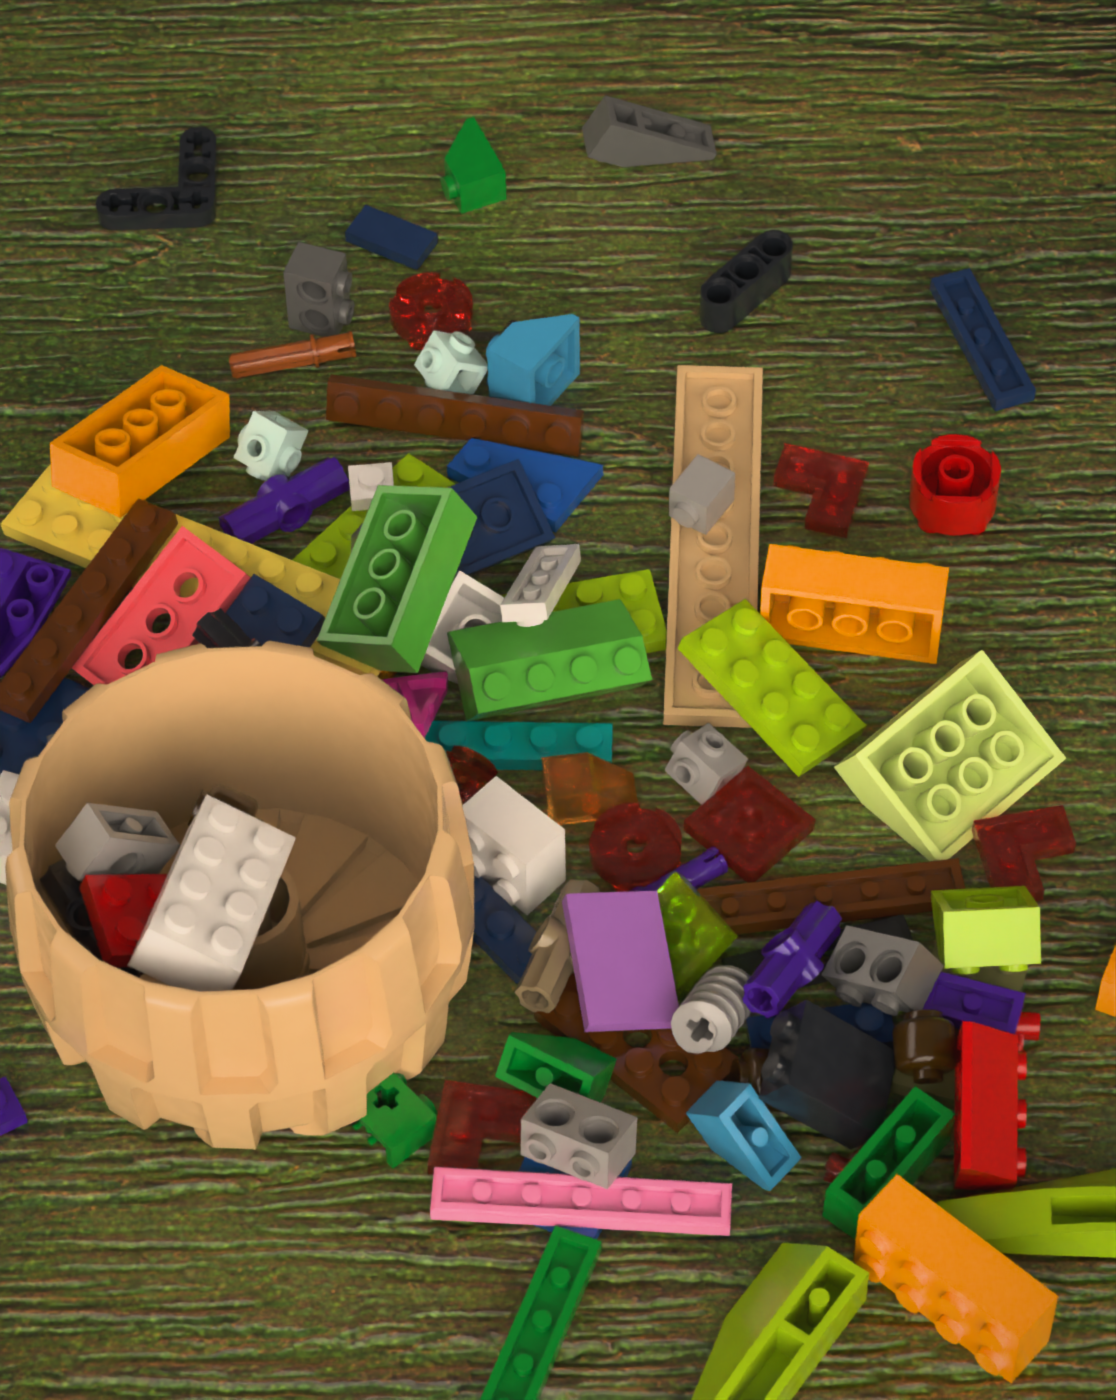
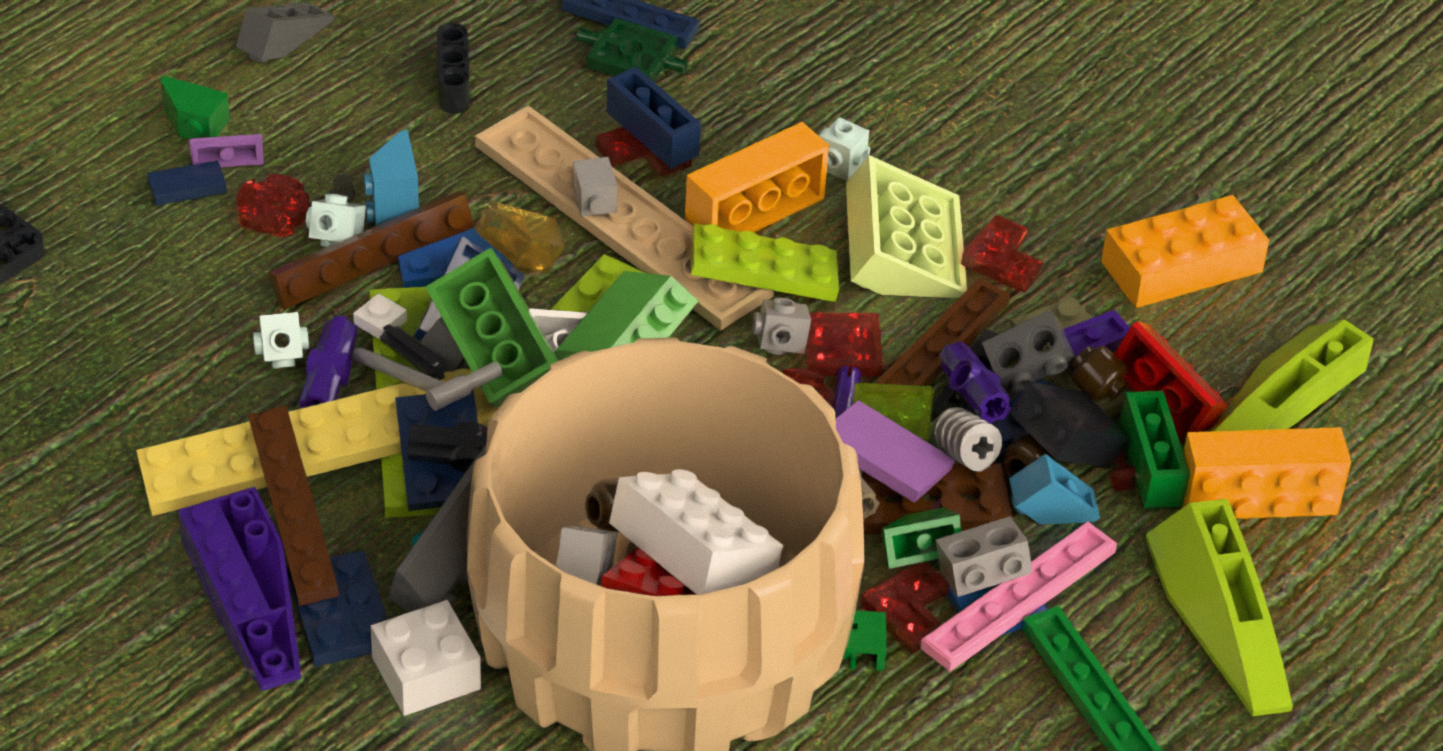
camera: 50 degrees left, 10 degrees down
light orange brick [50,365,230,518] -> none
coral plate [72,526,251,685] -> none
dark orange axle [229,330,357,378] -> none
dark grey brick [283,242,355,337] -> none
white plate [500,544,581,627] -> none
red brick [909,434,1001,536] -> none
lime slope [931,886,1041,974] -> none
none -> medium lavender slope [189,134,264,167]
none -> light grey bar [353,347,502,411]
none -> black axle [380,324,448,380]
none -> clear yellow slope [475,201,564,274]
none -> dark green plate [576,18,689,81]
none -> dark blue brick [606,66,701,169]
none -> light aqua brick [819,117,870,181]

